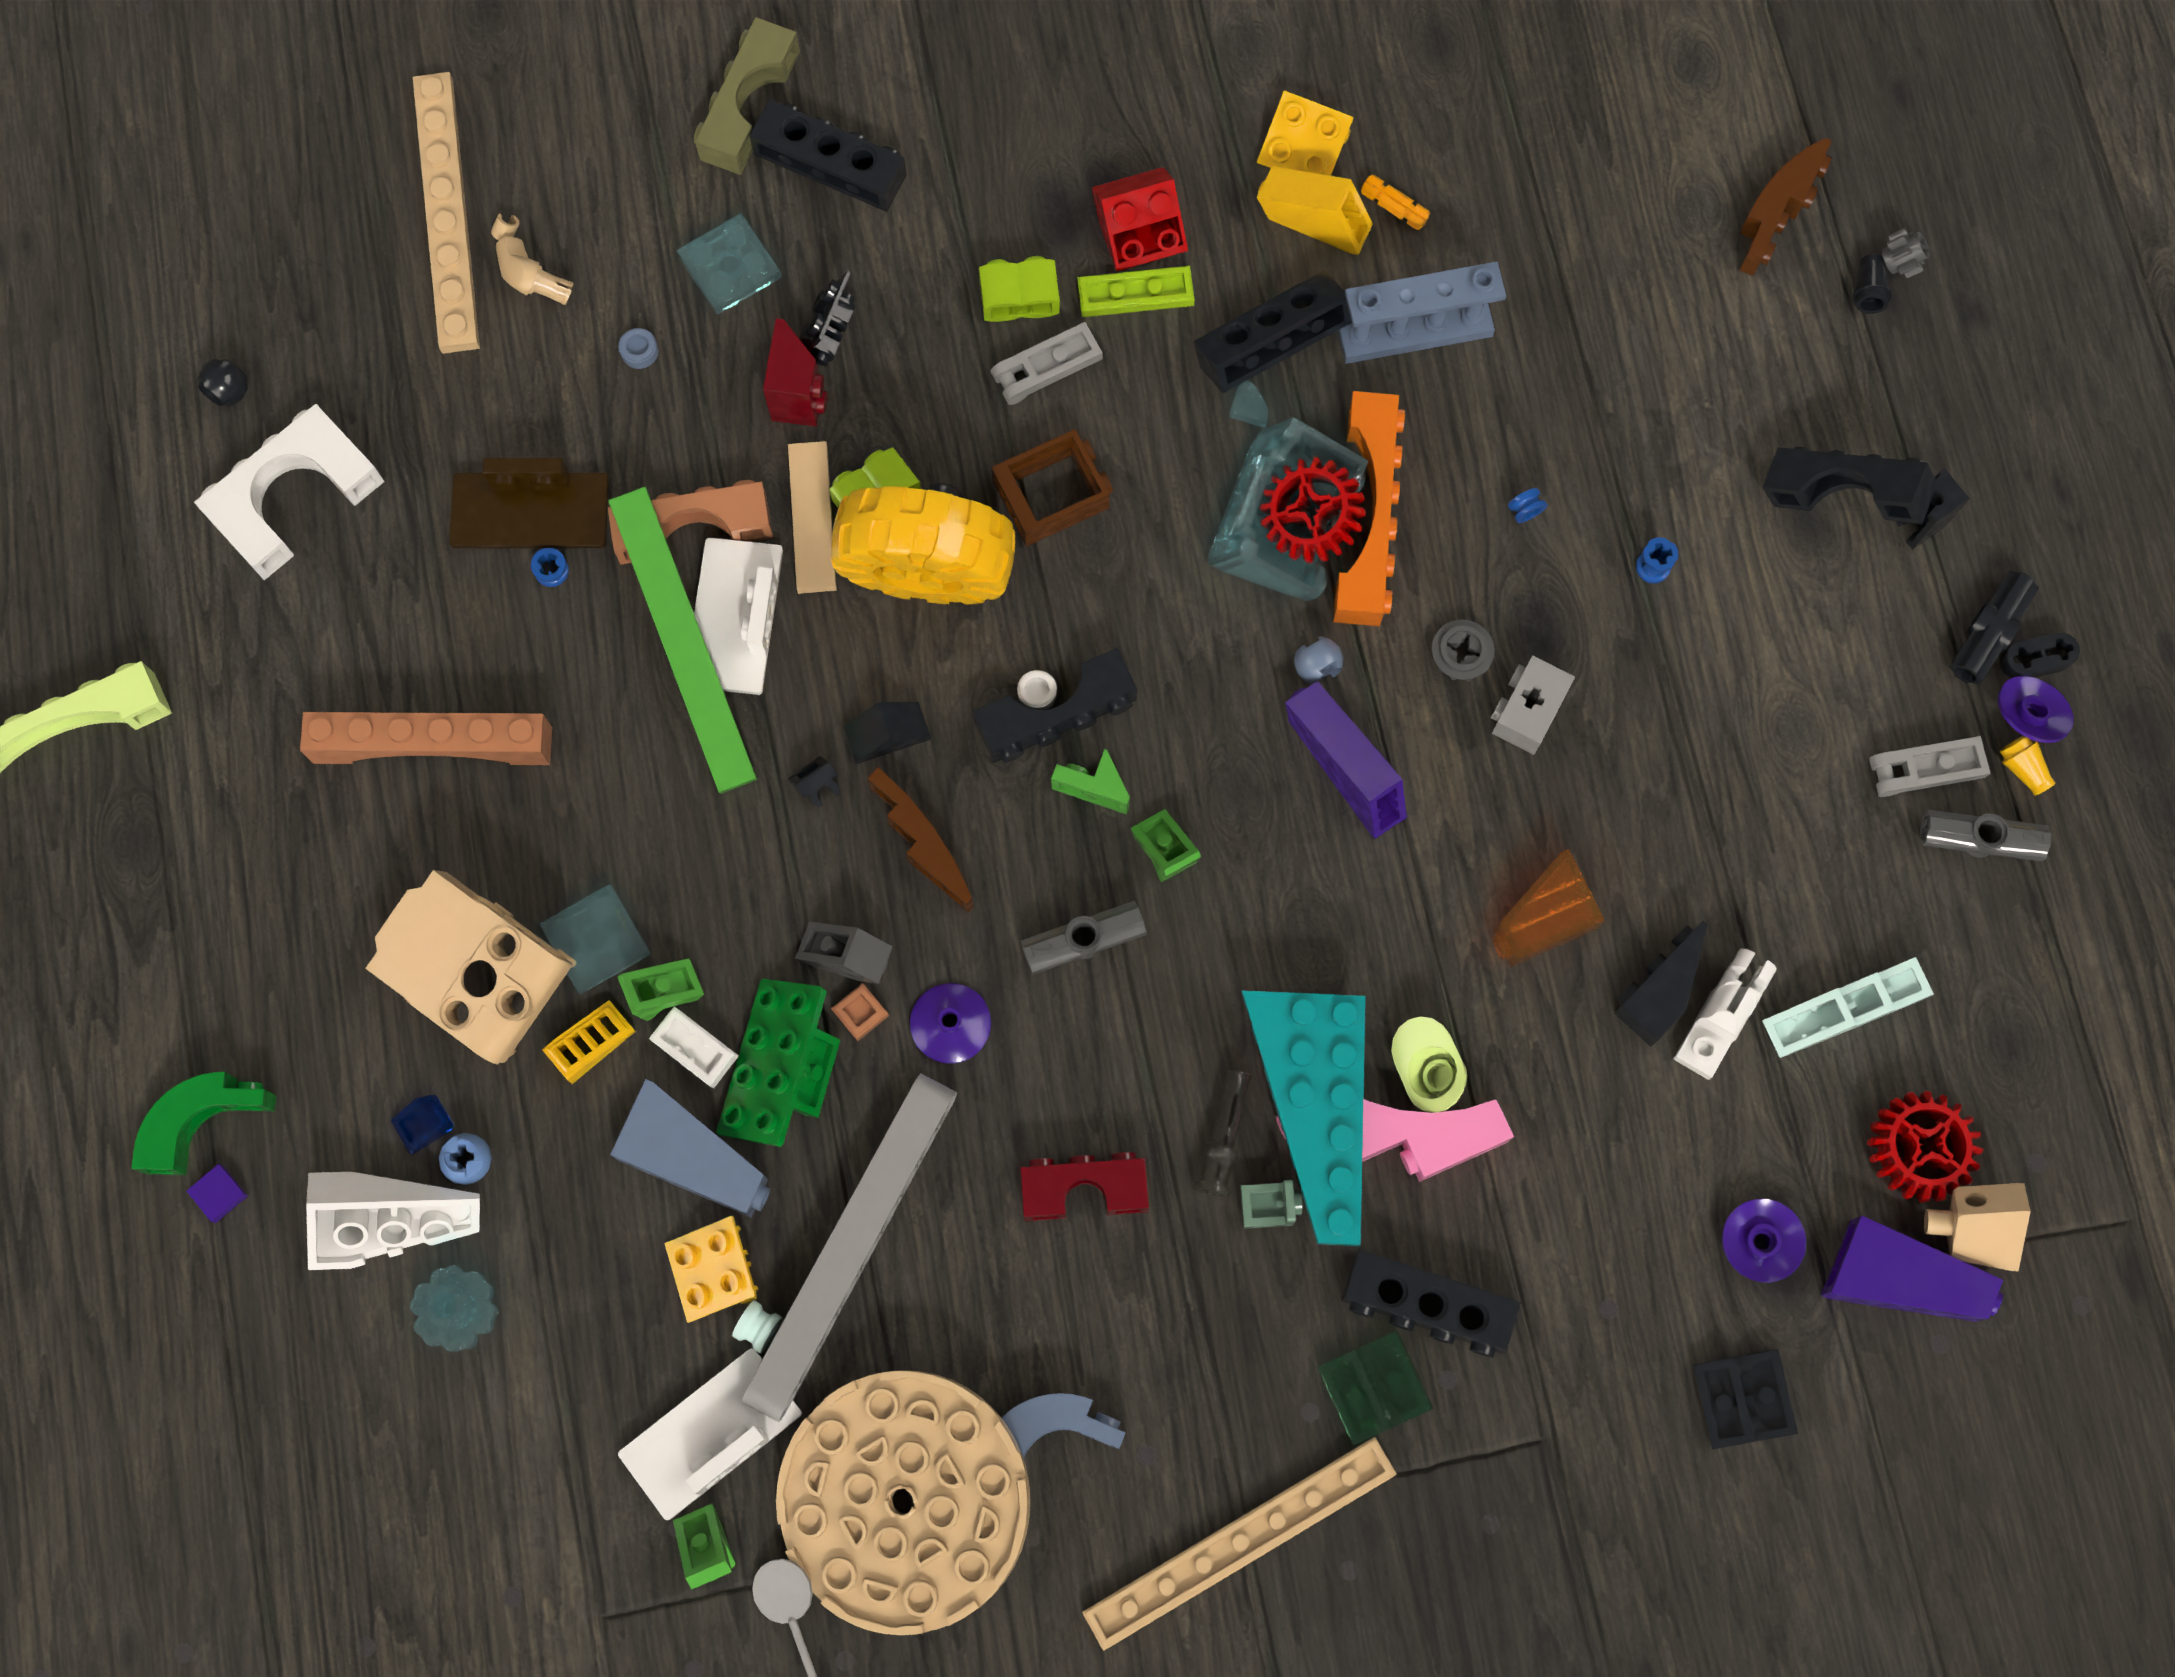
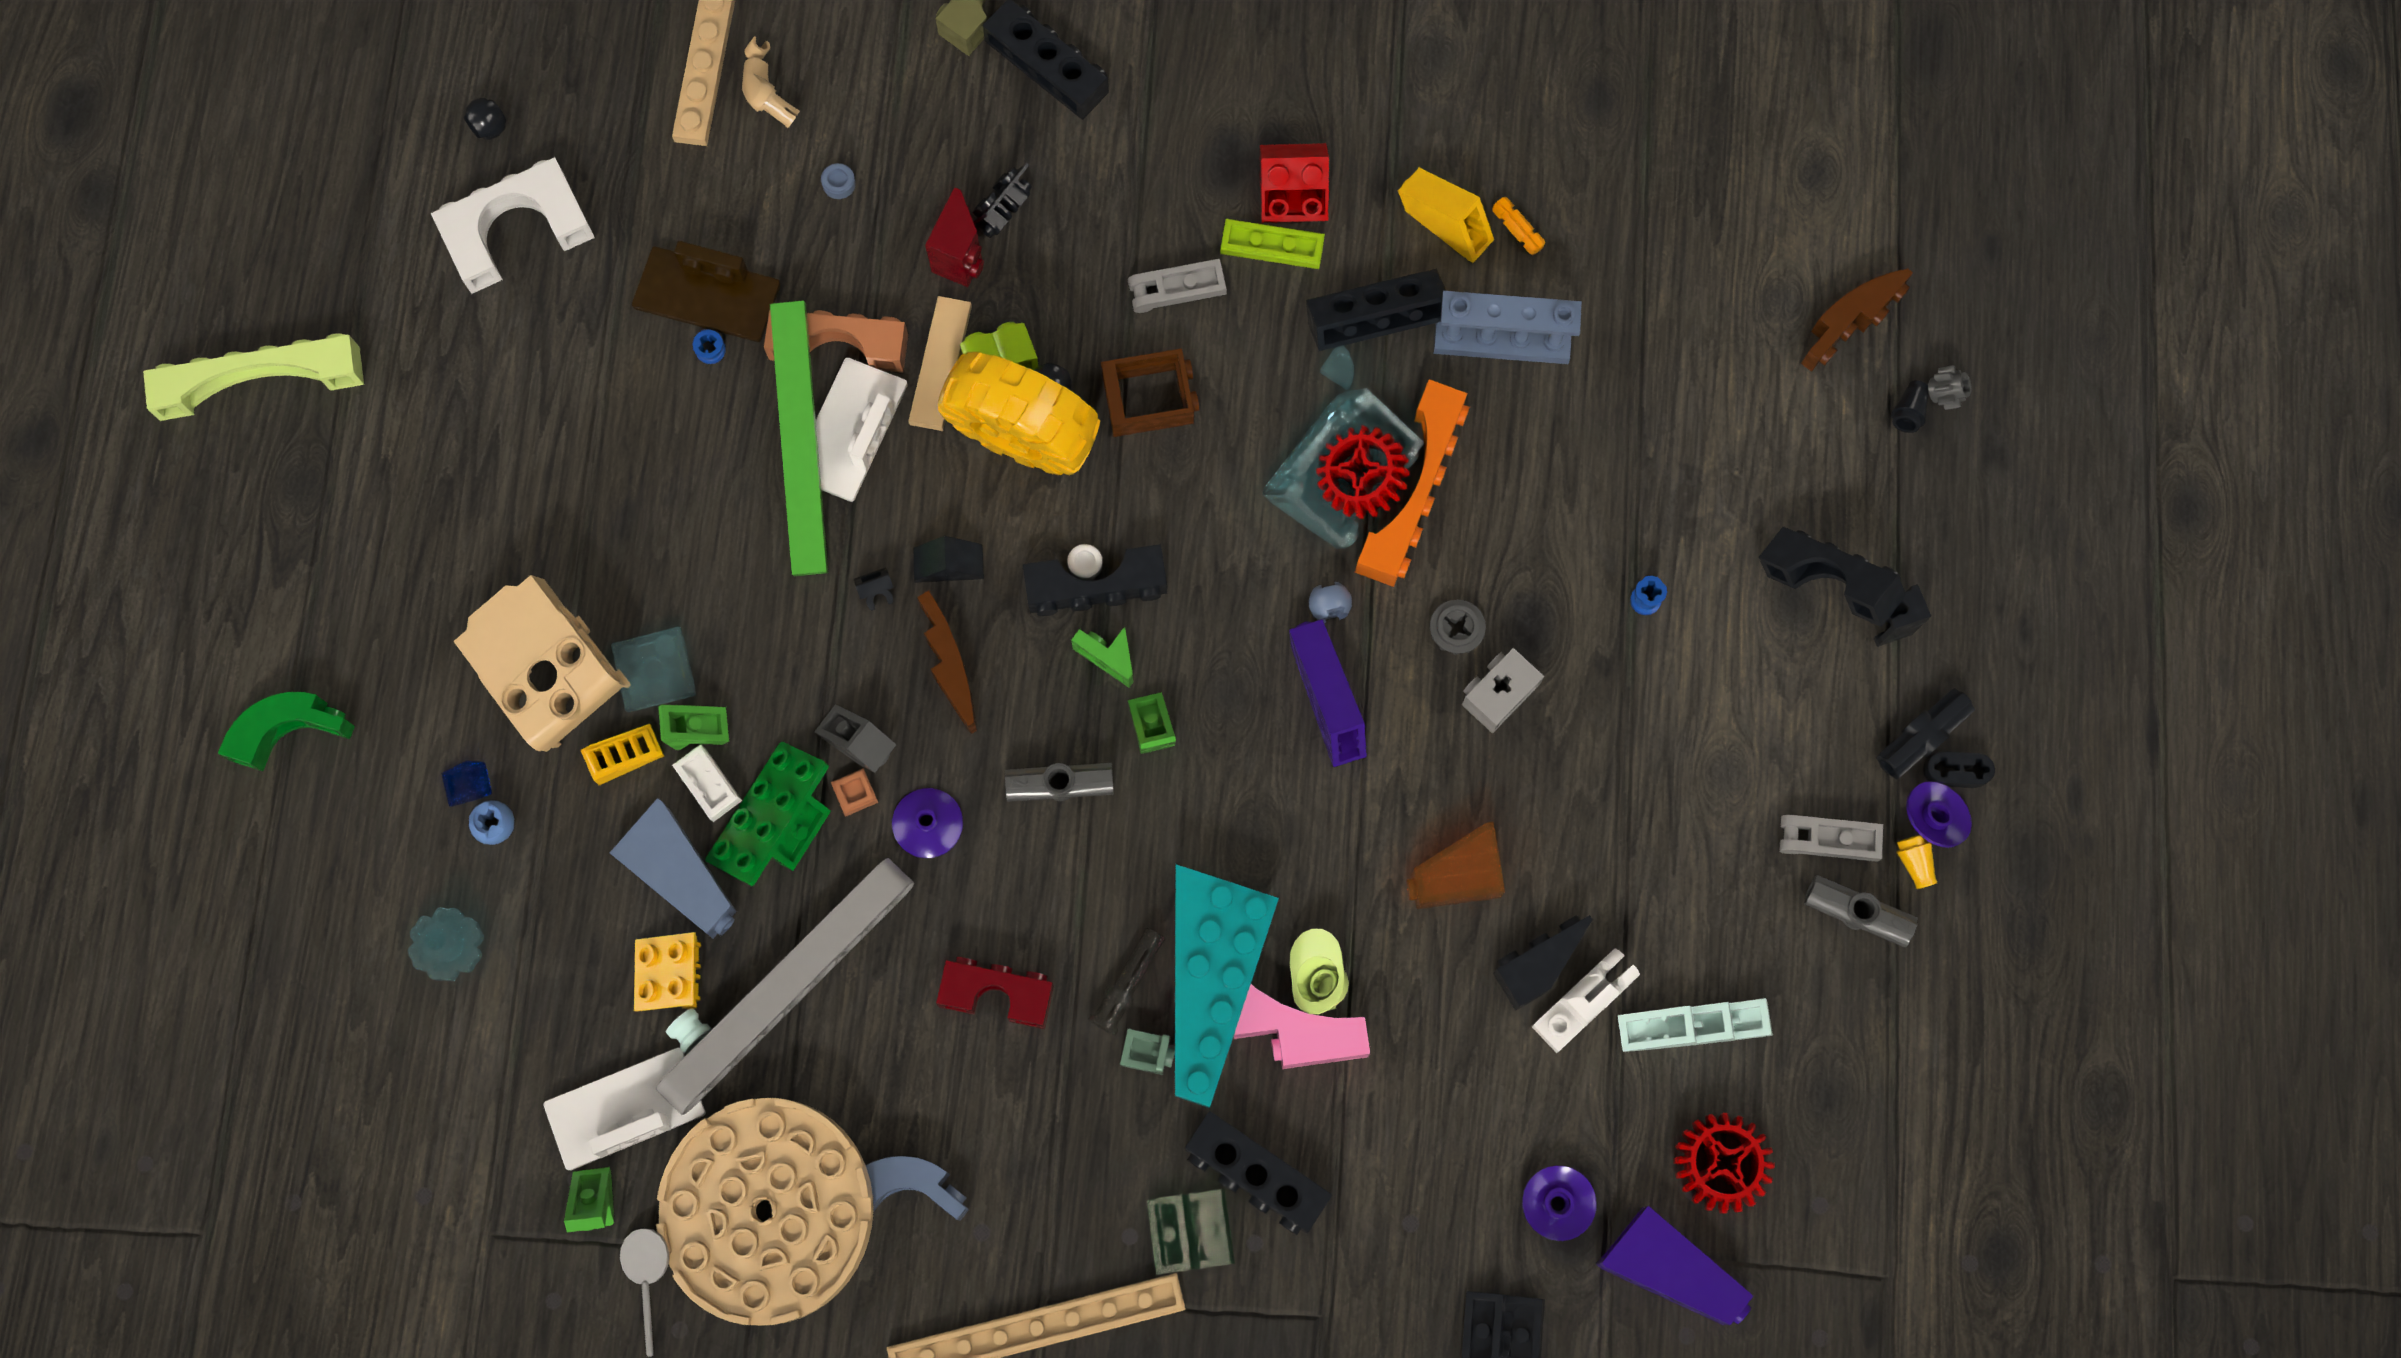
camera: 15 degrees right, 0 degrees up
dark purple tile [186,1164,248,1223] -> none
nougat arch [300,712,552,765] -> none
white wedge [306,1172,480,1270] -> none
clear light blue plate [676,213,782,315] -> none
lime brick [979,256,1060,322] -> none
yellow hinge [1256,91,1354,176] -> none
blue bush [1508,488,1548,523] -> none
tan torso [1924,1183,2030,1271] -> none

